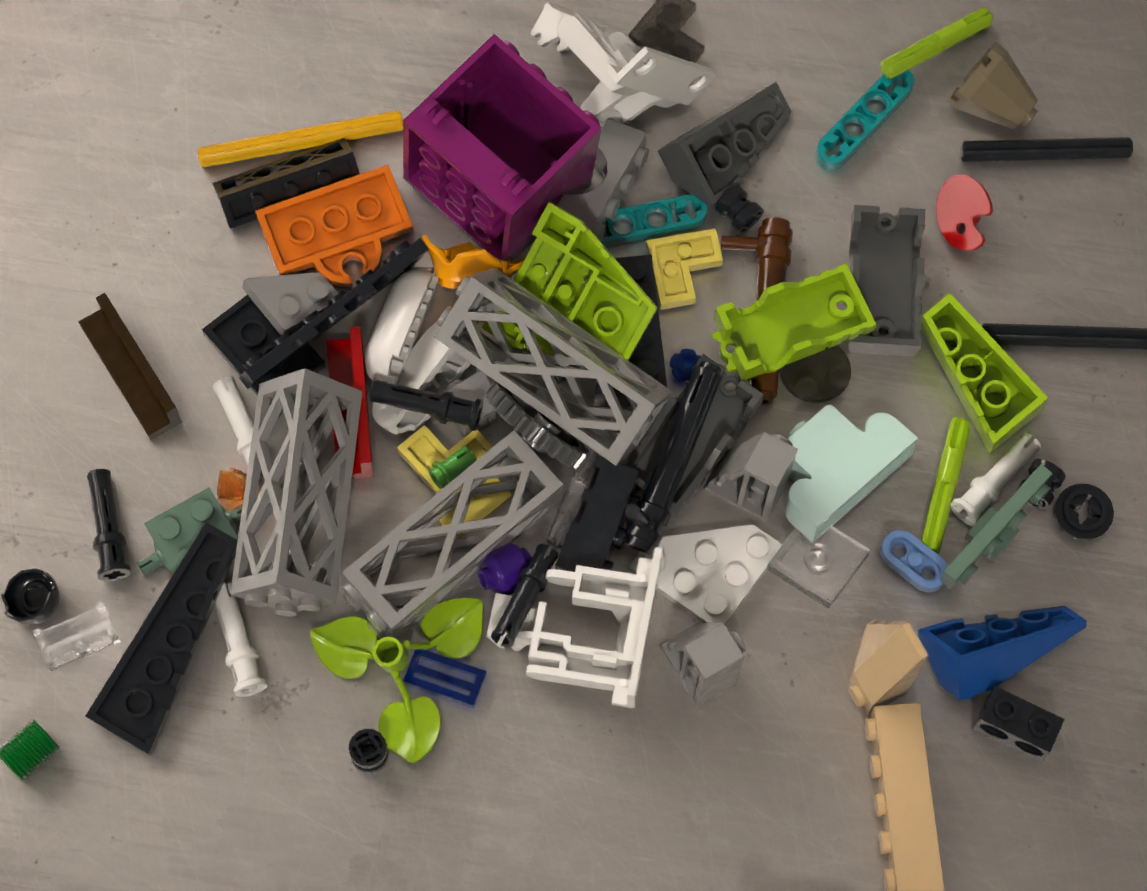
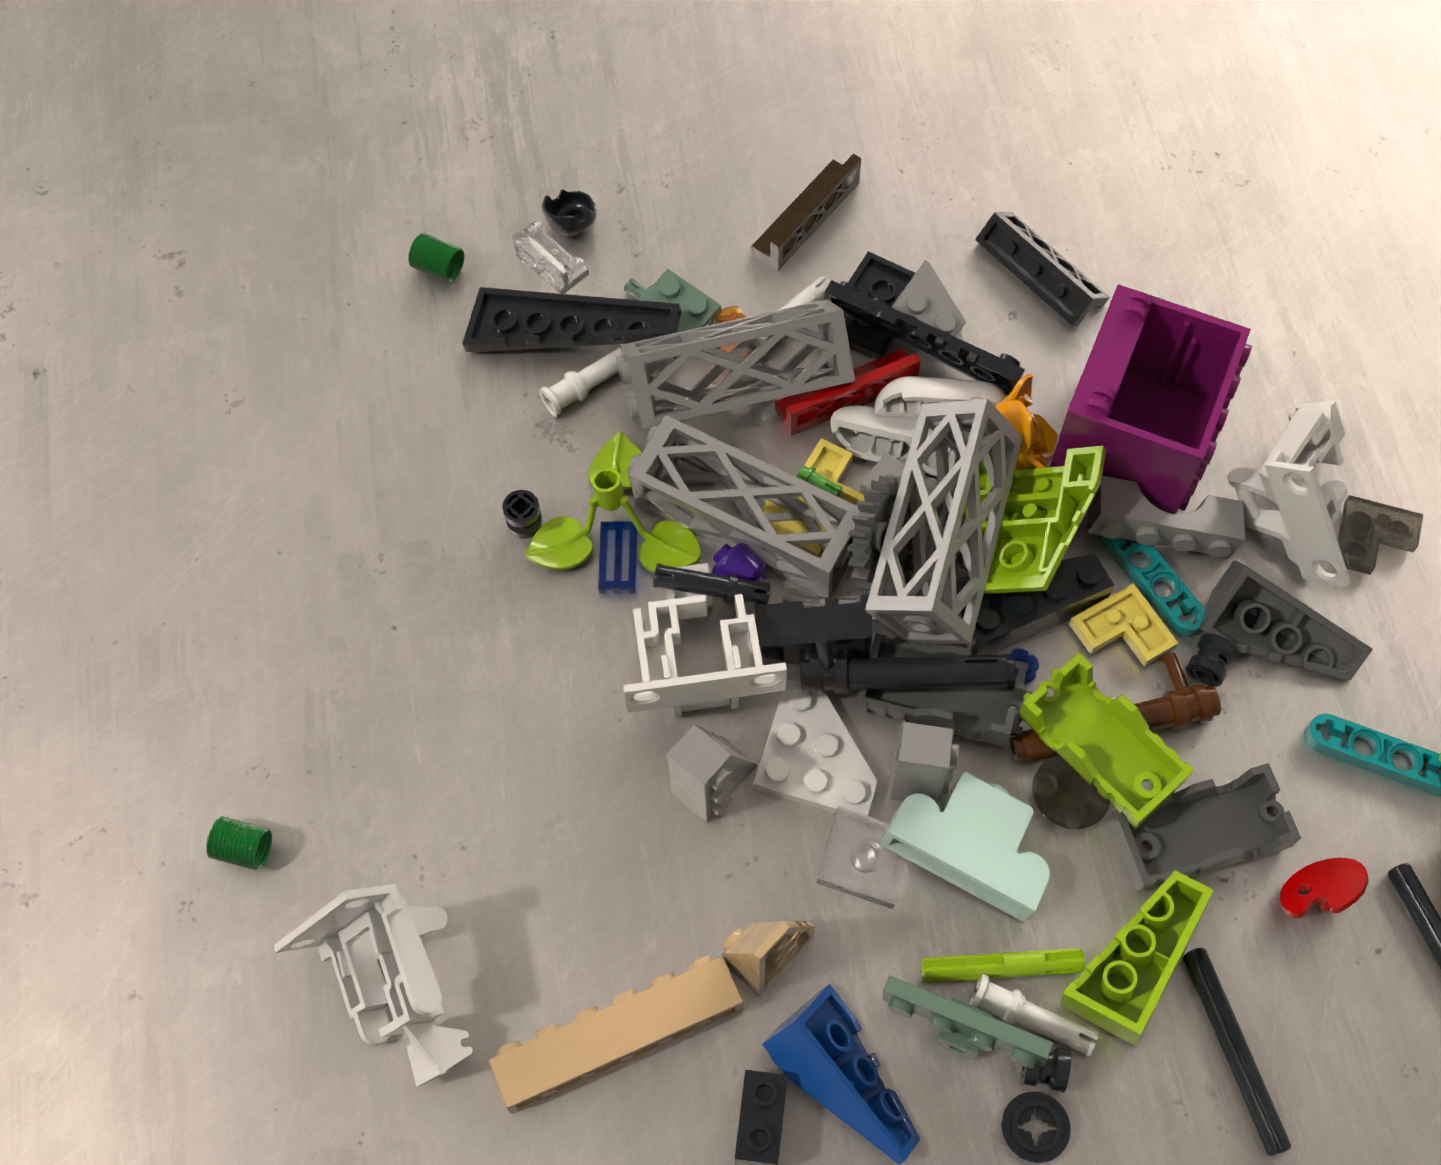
camera: 75 degrees right, 5 degrees down
black pin [87,469,131,582] -> none
yellow axle [197,110,403,167] -> none
orange plate [255,164,413,288] -> none
black pin [369,379,483,431] -> none
medium blue plate [880,530,948,592] -> none

